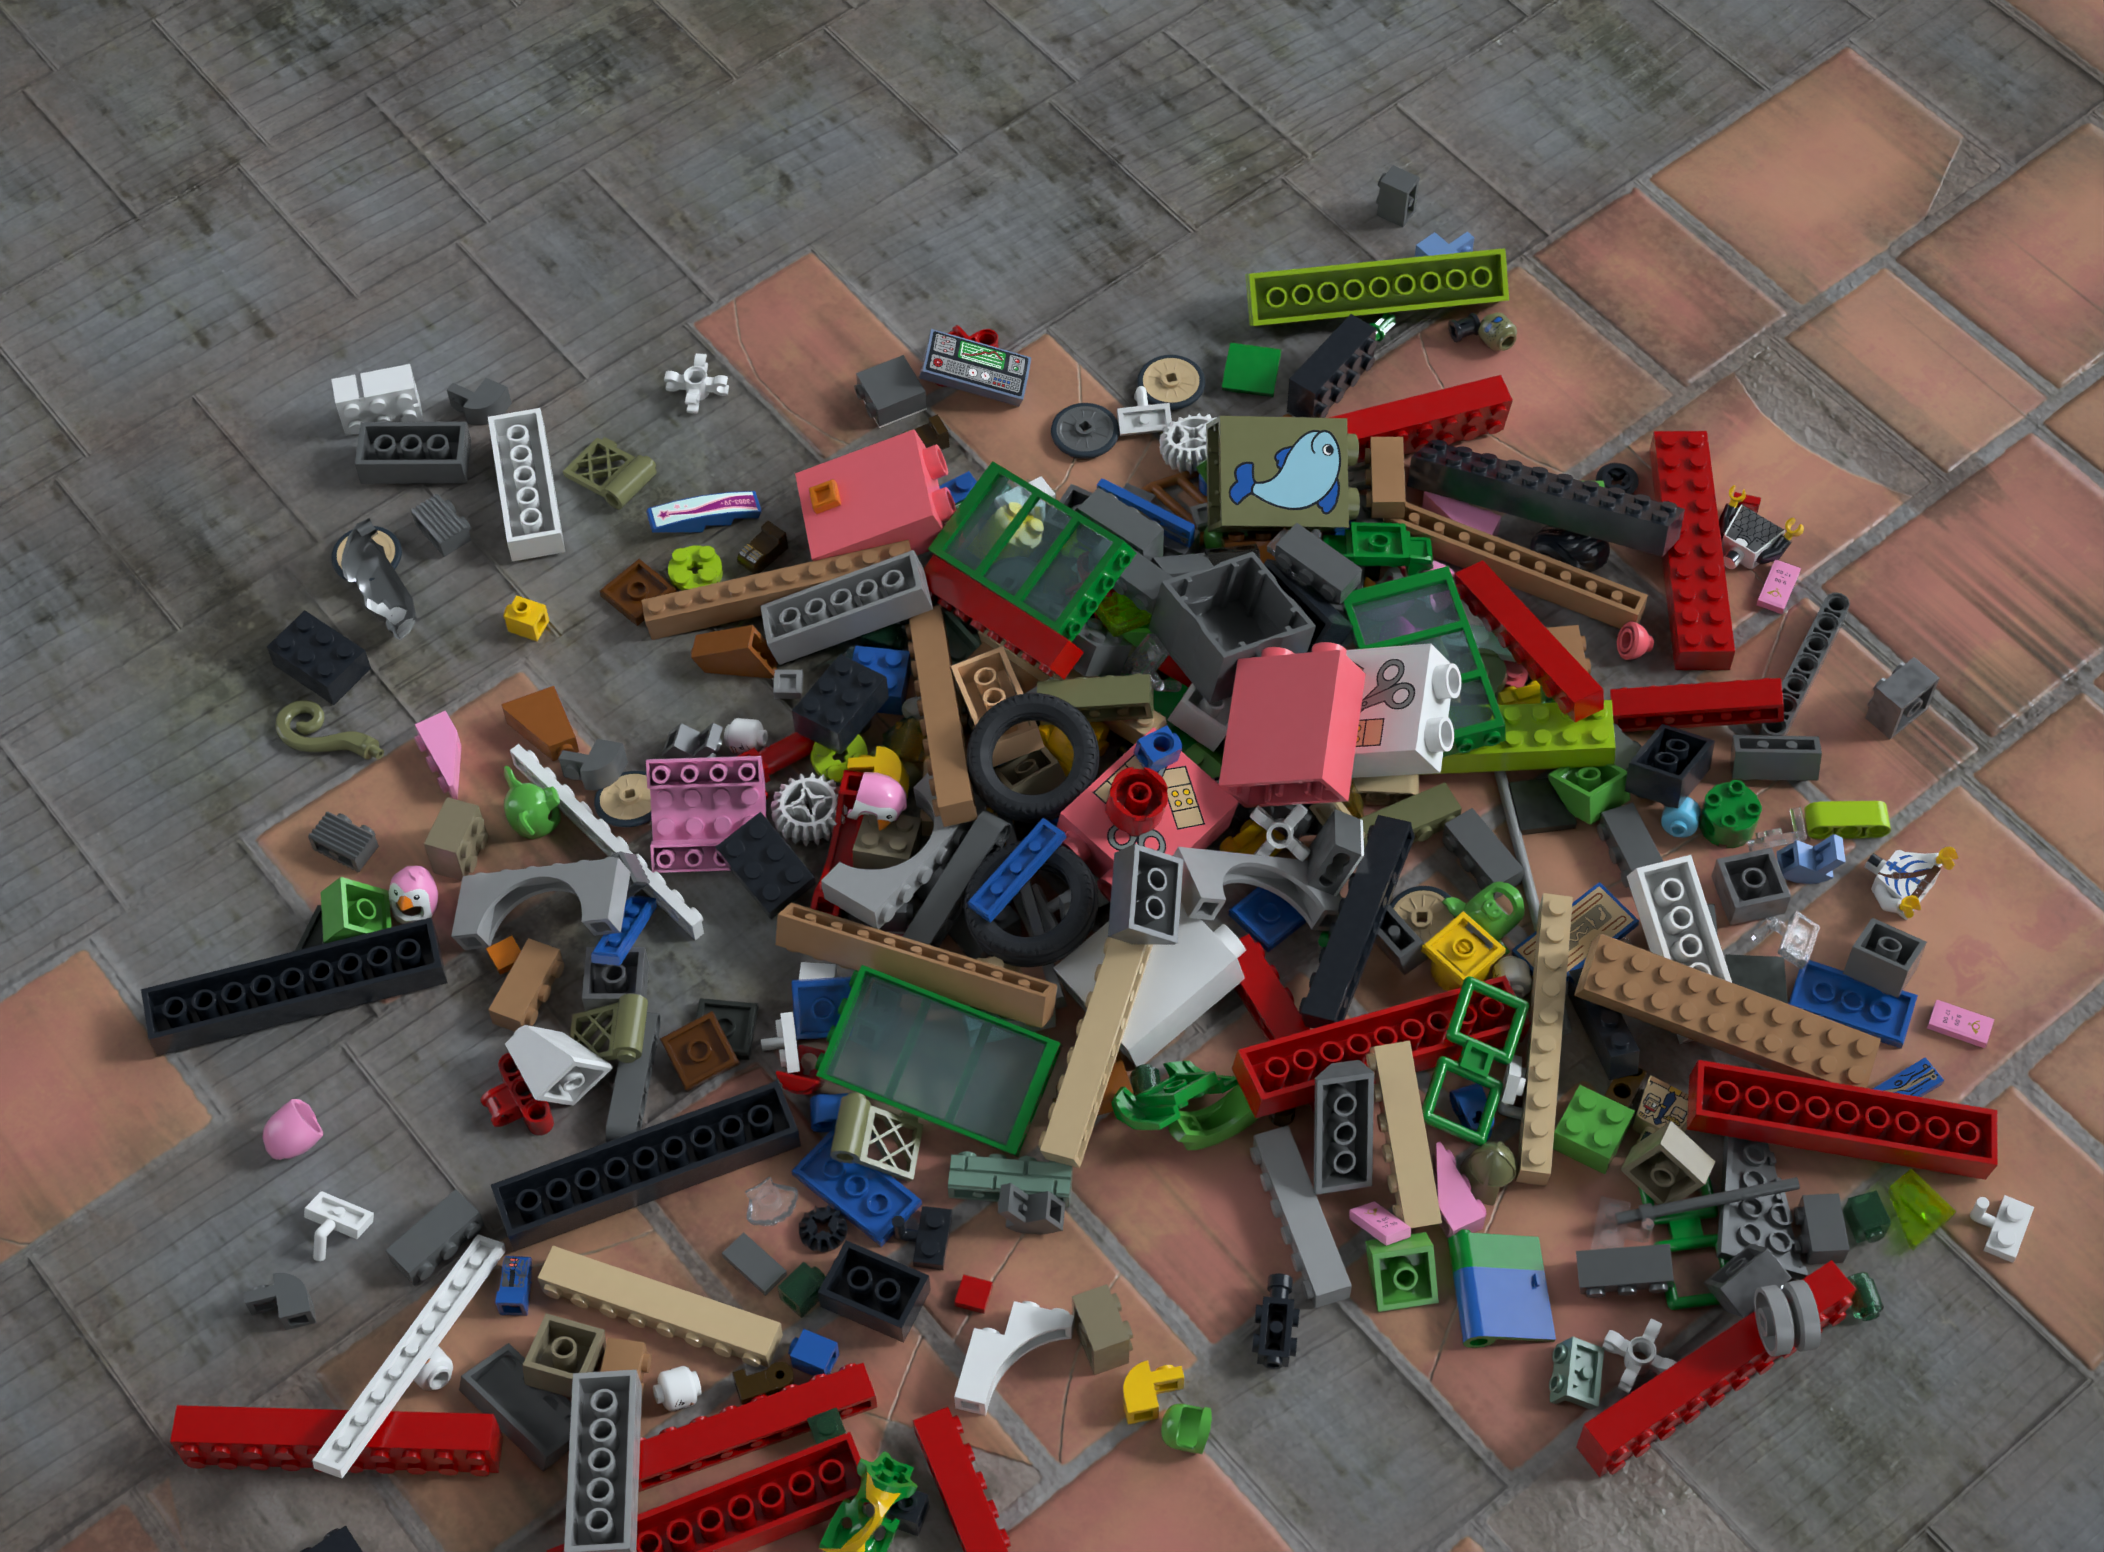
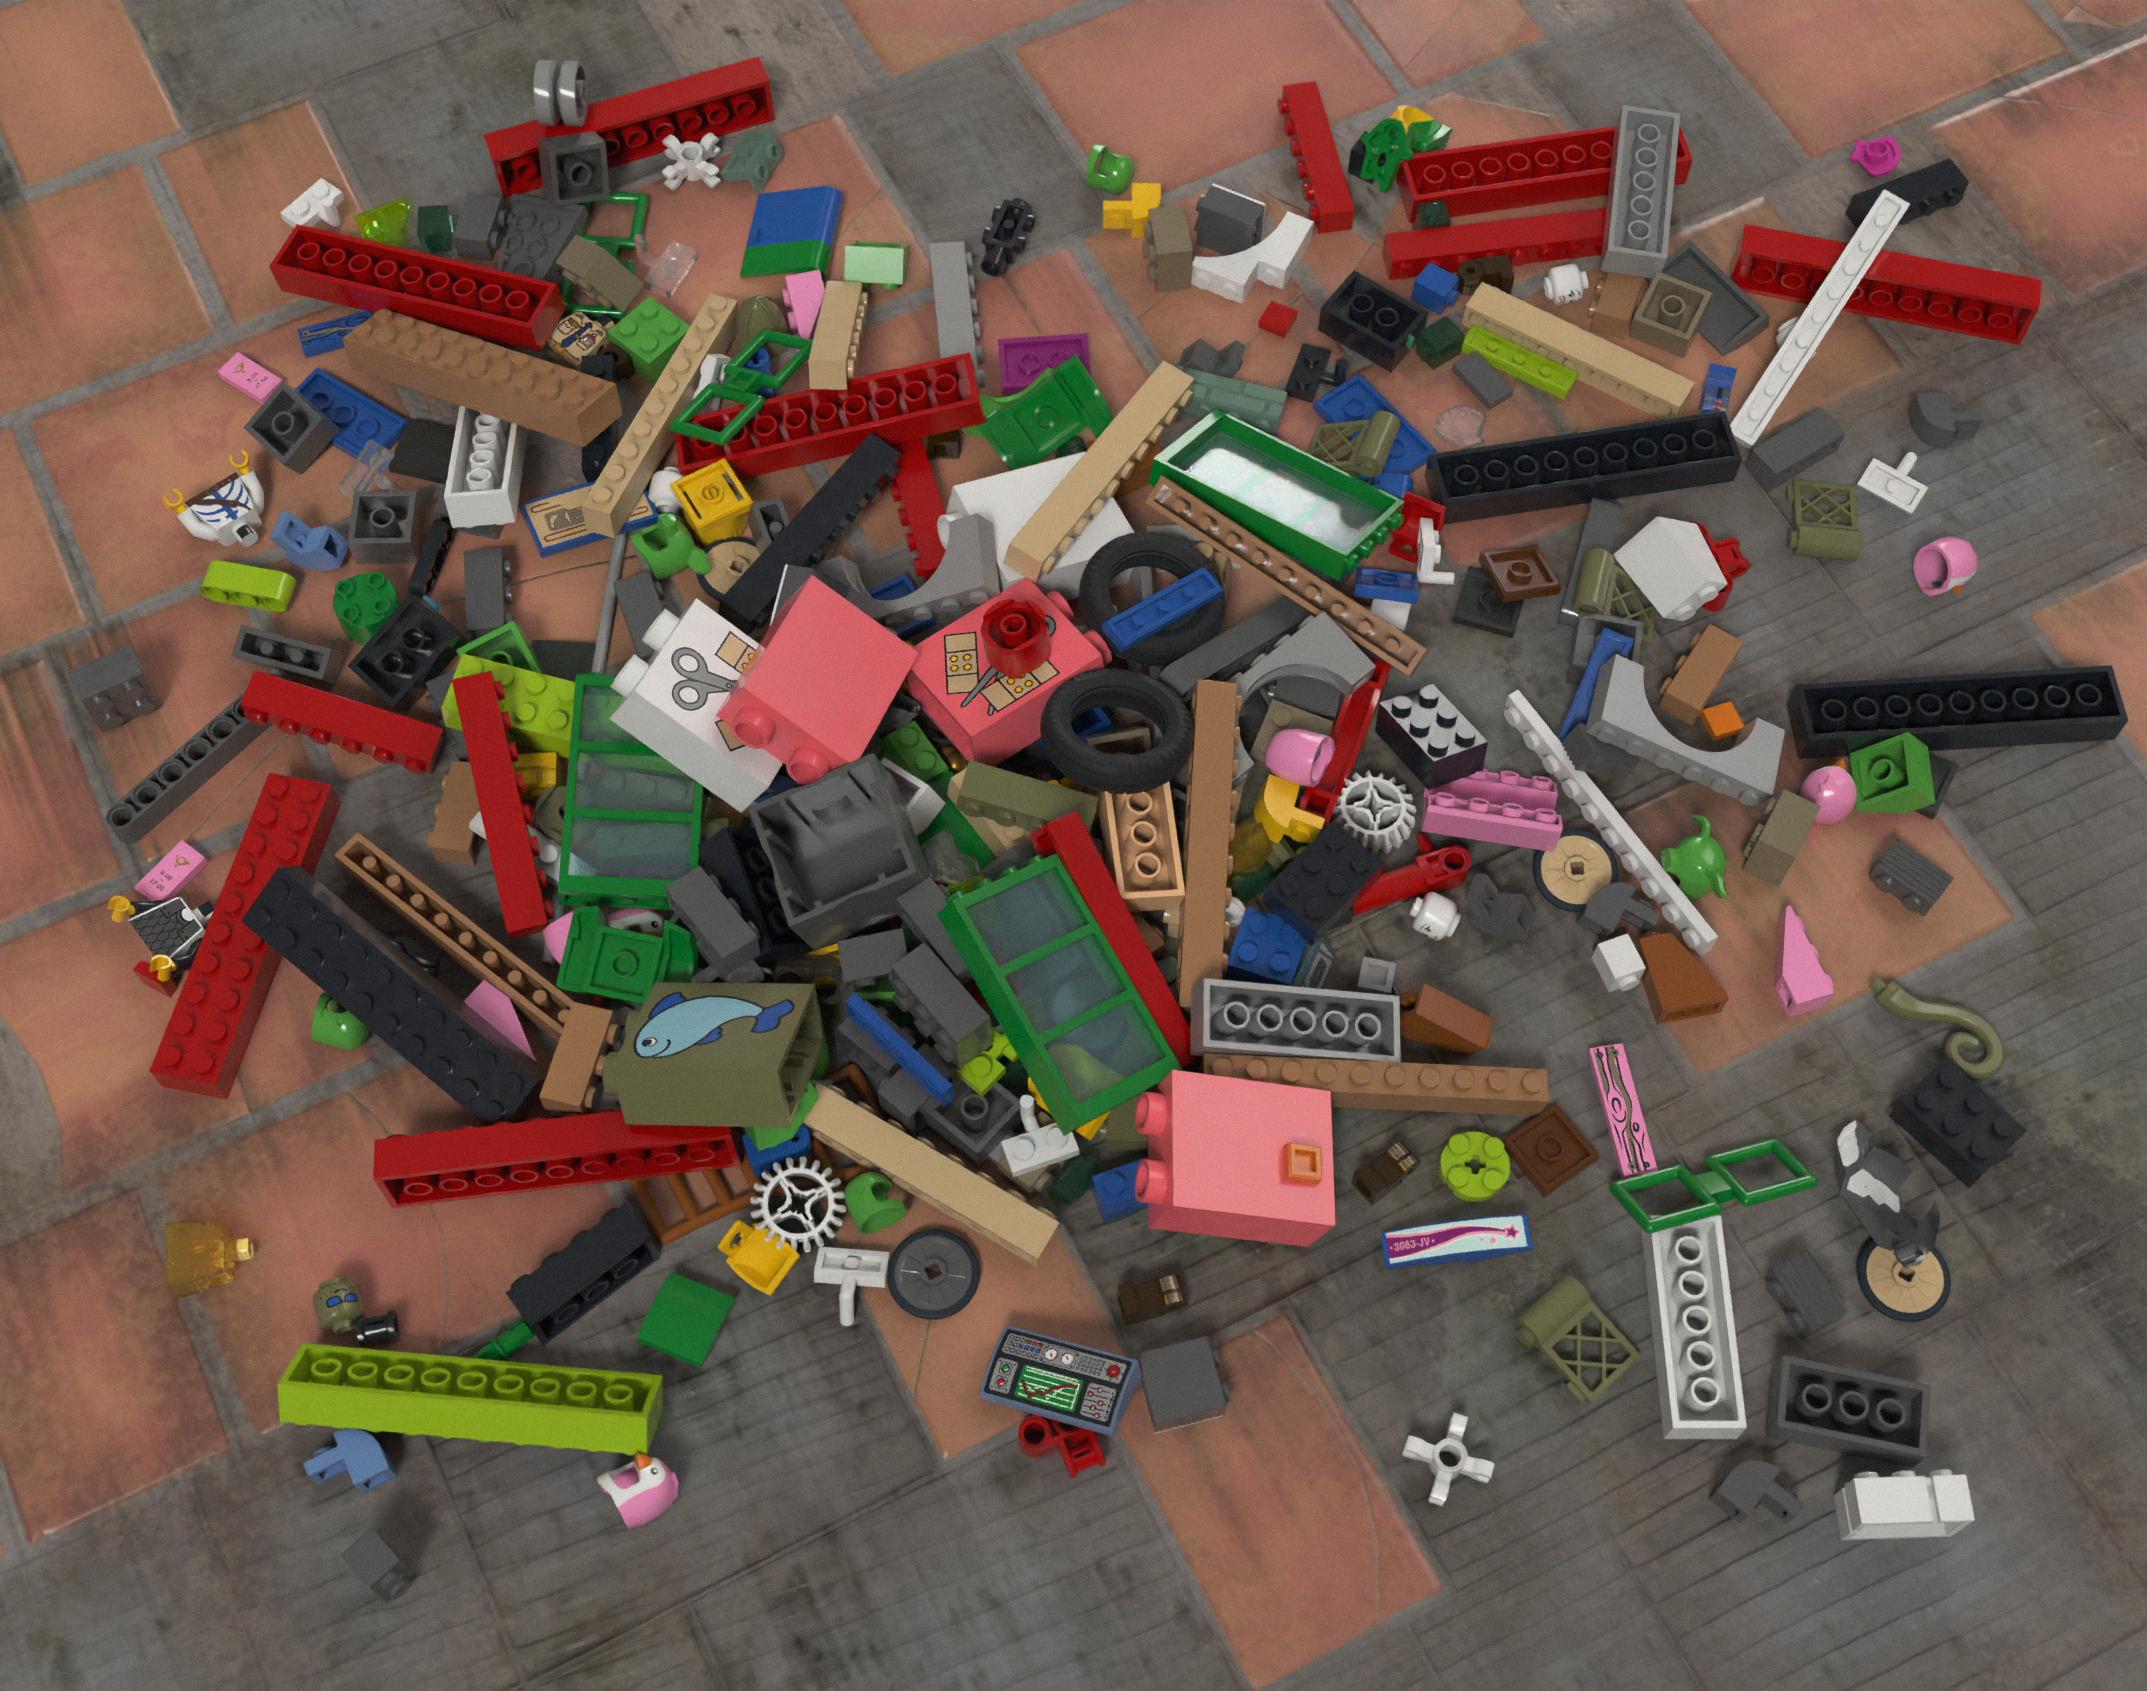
camera: 170 degrees left, 5 degrees up
yellow brick [503,595,549,641] -> none
black gear [799,1205,848,1252] -> none
dark grey slope [1108,844,1184,945] -> none
blue brick [1134,725,1182,772] -> none
tan wheel [1137,355,1205,410] -> none
dark grey slope [1314,1060,1374,1195] -> none
bright pink tile [1349,1201,1411,1246] -> none
dark grey brick [1576,1244,1674,1298] -> none
black gear [1596,463,1639,495] -> none
dark grey bar [1615,1177,1800,1225] -> none
coral brick [1617,621,1654,660] -> none
clear plate [1747,807,1807,852] -> none
clear green brick [1847,1272,1884,1321] -> none
none -> clear yellow torso [165,1222,254,1299]
none -> black beam [409,519,455,598]
none -> piece [597,1453,678,1530]
none -> yellow piece [718,1220,800,1296]
none -> tan brick [802,1083,1059,1267]
none -> bright green helmet [844,1171,908,1234]
none -> magenta plate [998,334,1091,395]
none -> dark grey piece [1194,183,1266,256]
none -> lime tile [1459,324,1579,400]
none -> bright pink tile [1587,1043,1658,1180]
none -> white brick [1592,933,1646,992]
none -> green bar [1609,1138,1818,1234]
none -> olive piece [1786,480,1862,561]

